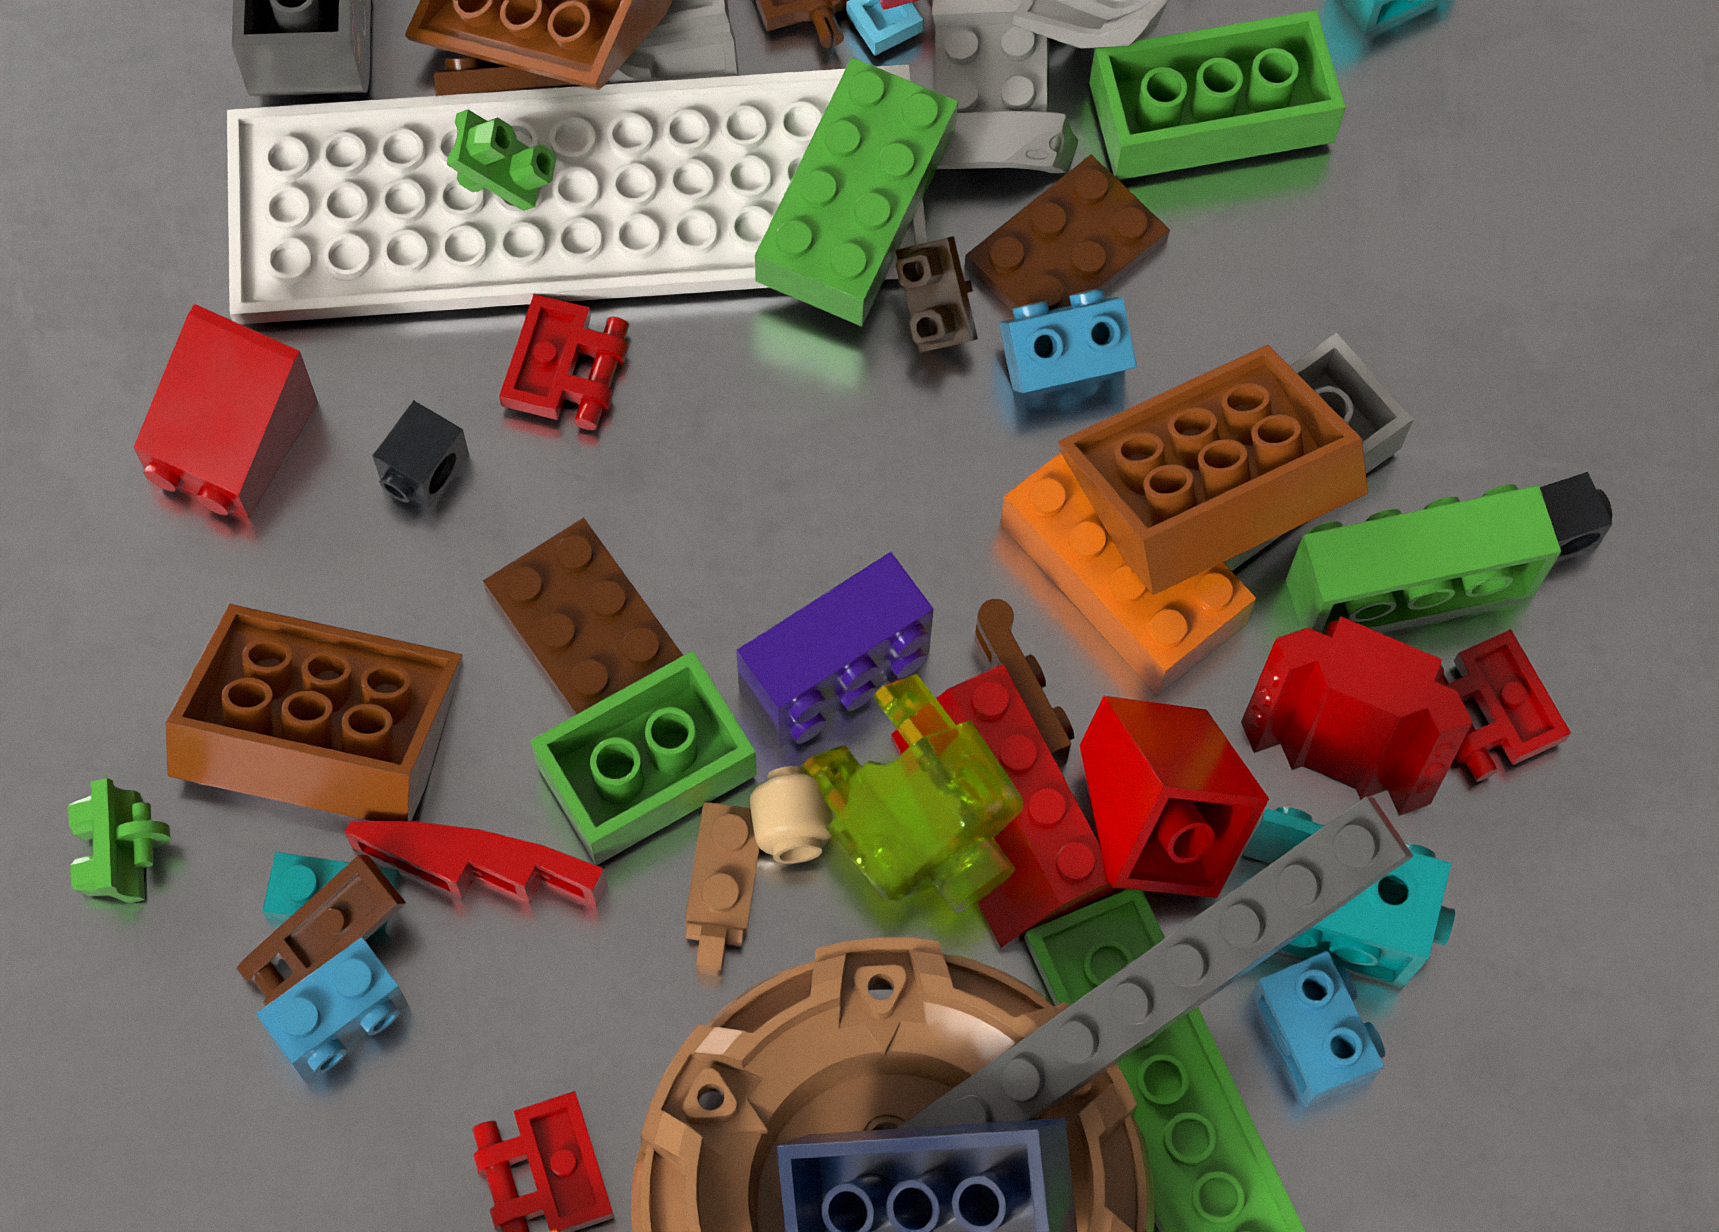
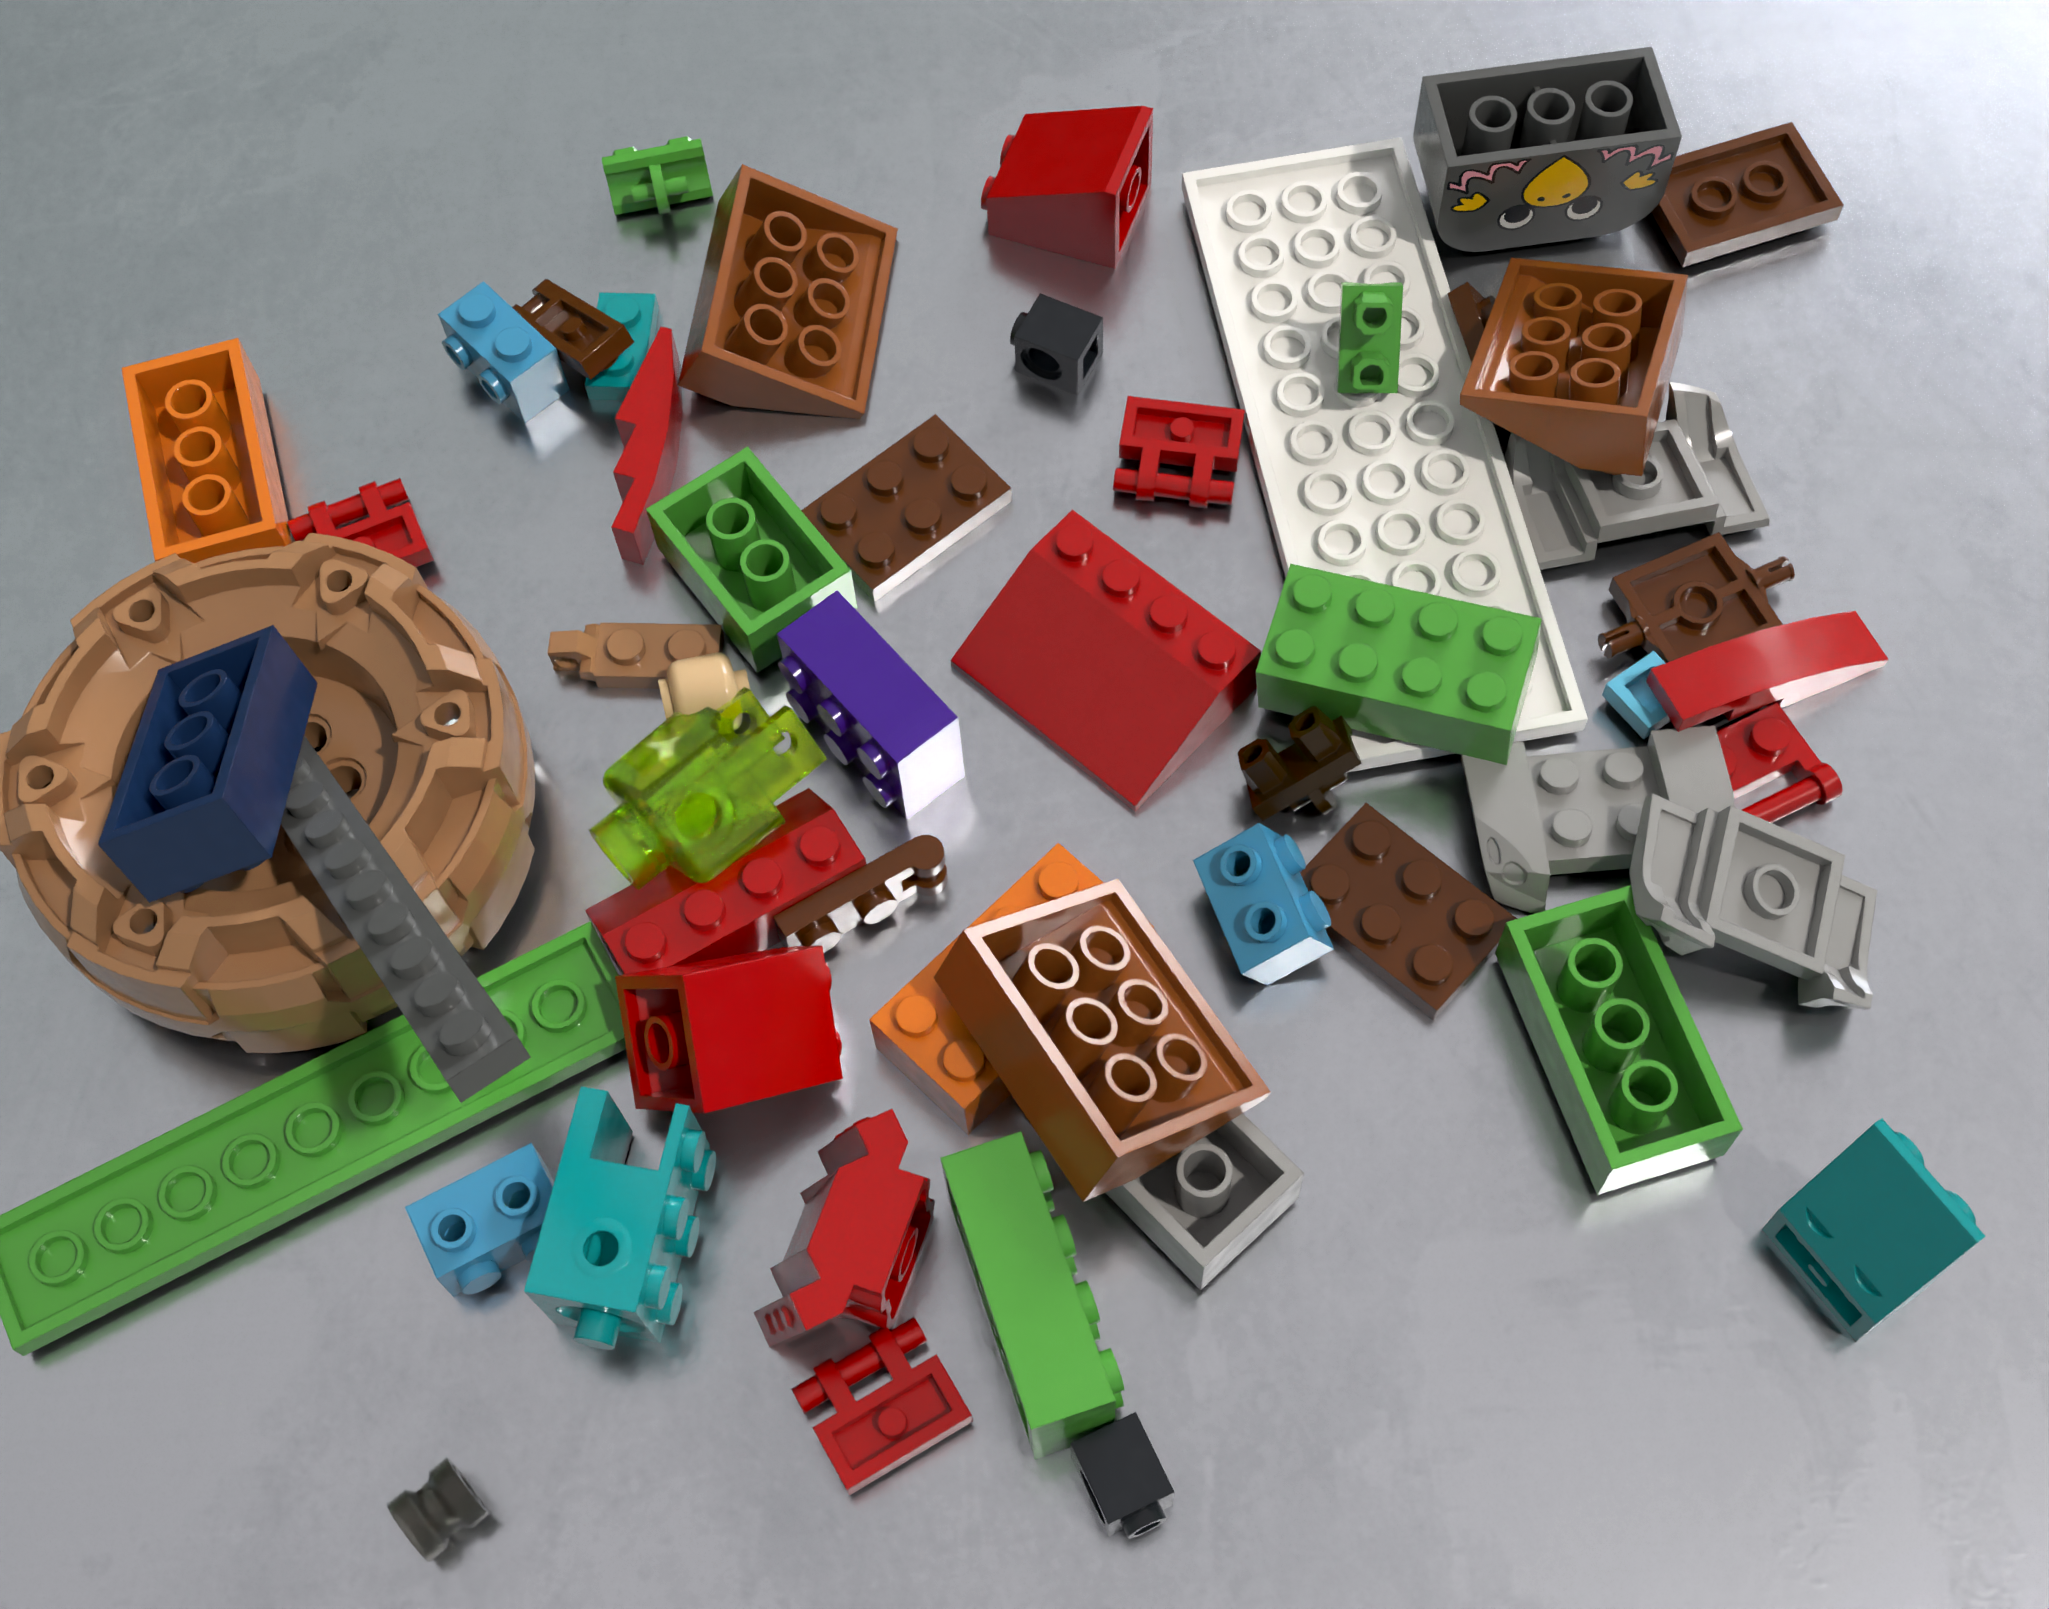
camera: 90 degrees right, 5 degrees down
none -> clear smoke wheel [387,1457,490,1562]
none -> red slope [950,509,1261,812]

